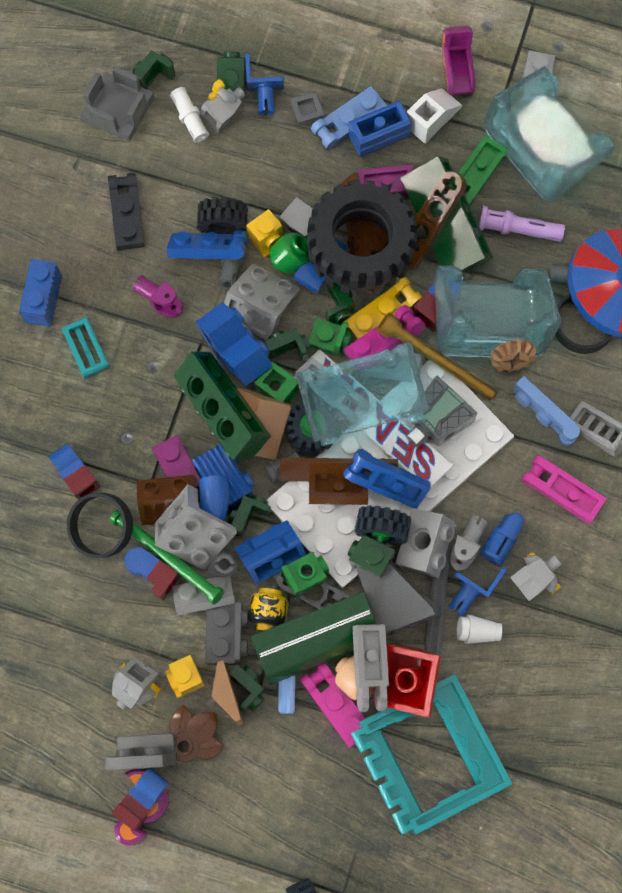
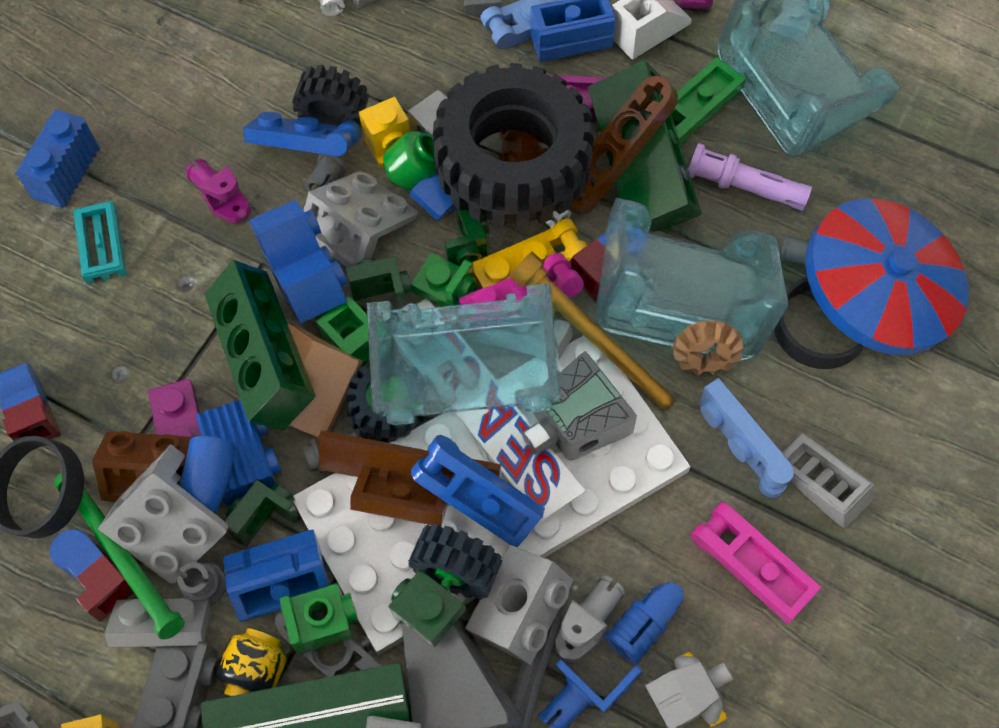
camera: 10 degrees right, 10 degrees down
black plate [108,172,145,251] -> none

